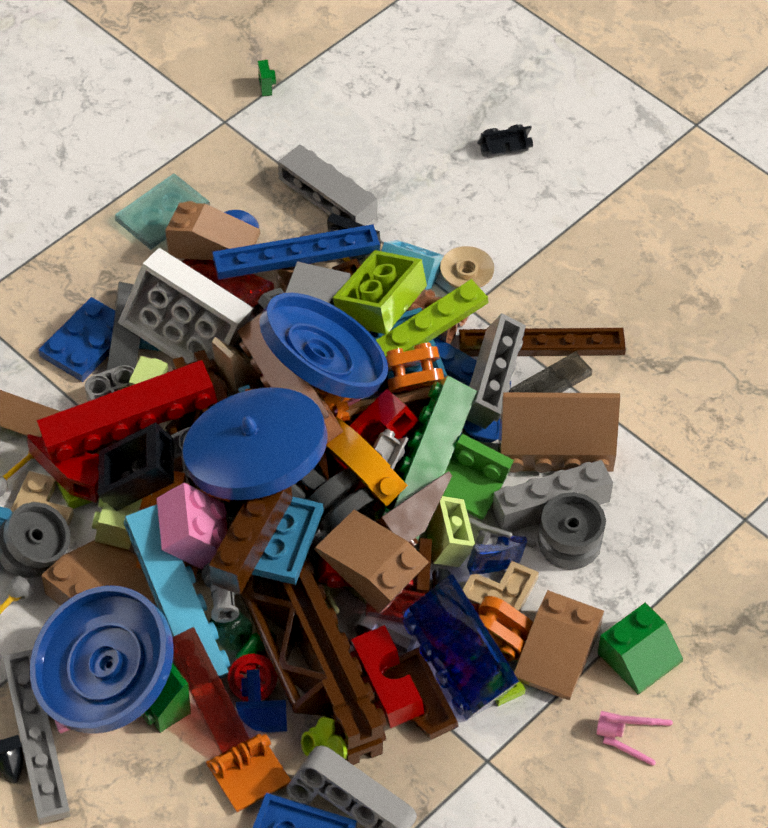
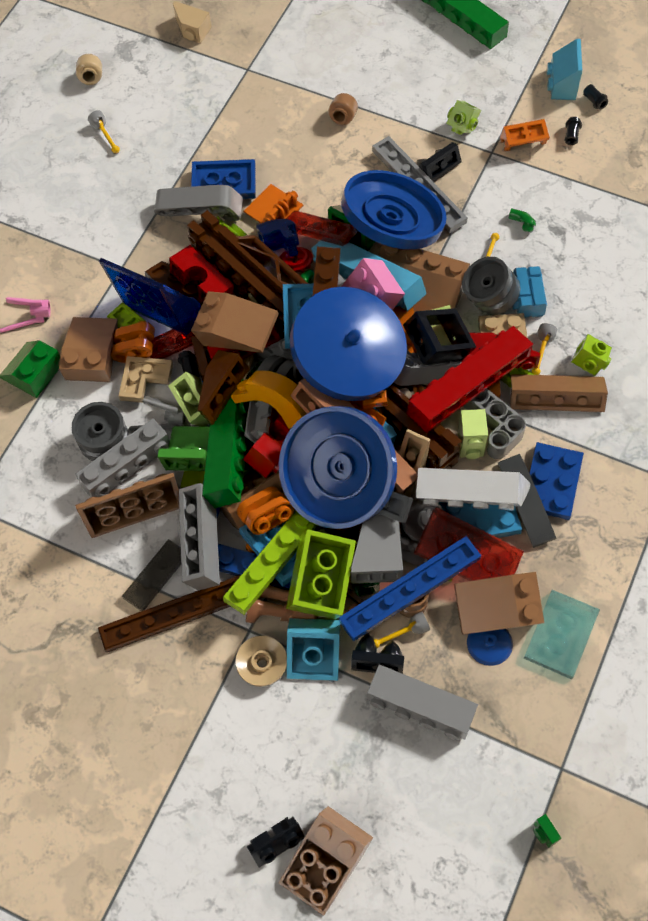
camera: 165 degrees right, 10 degrees up
clear blue slope [467,536,528,574] -> none
none -> medium nougat slope [278,806,374,916]

